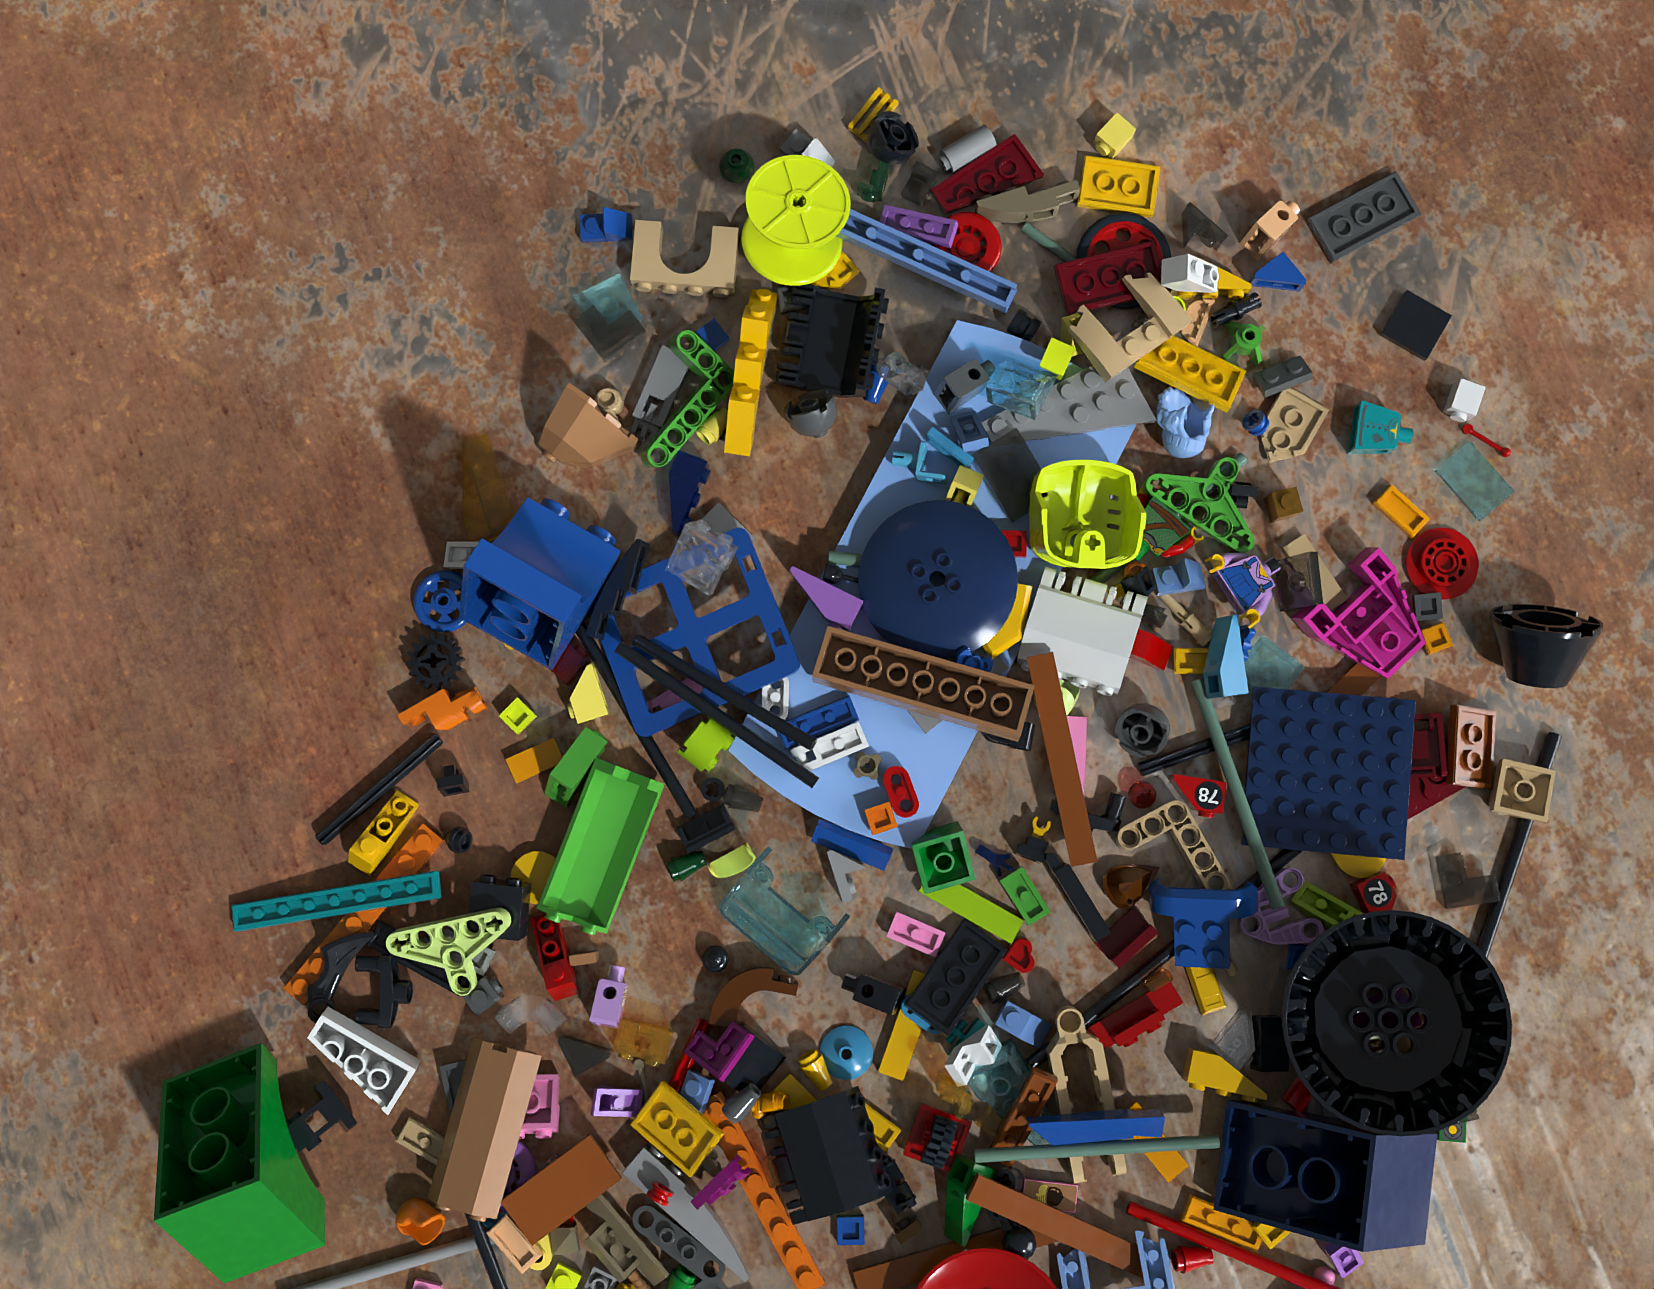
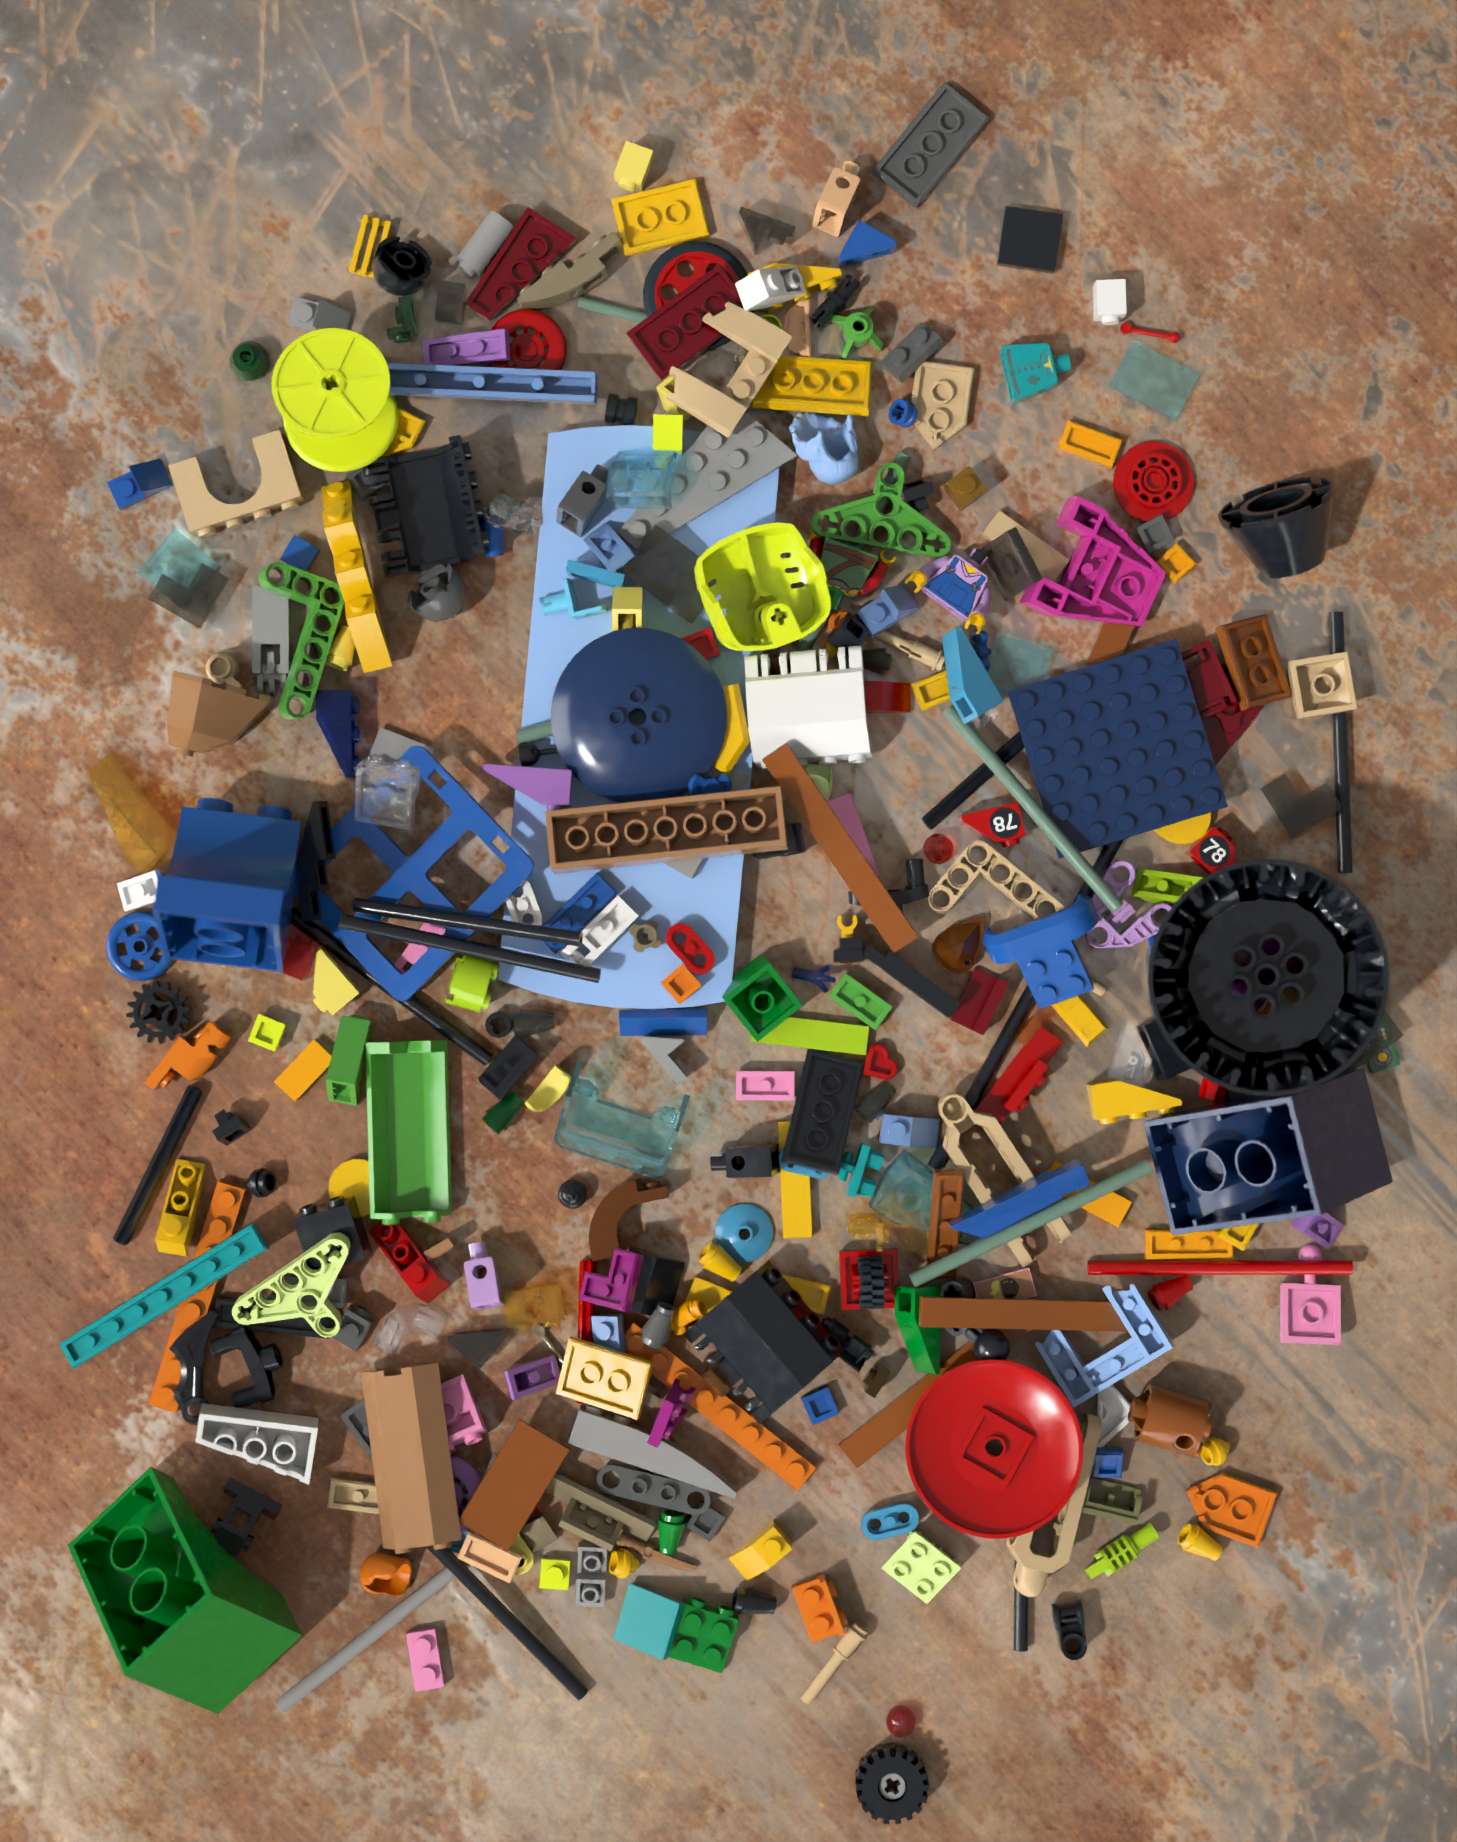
camera: 20 degrees left, 5 degrees up
red bush [646,1181,674,1206] -> none
white slope [944,1025,1002,1087] -> none
dark grey cylinder [1115,703,1170,758] -> none

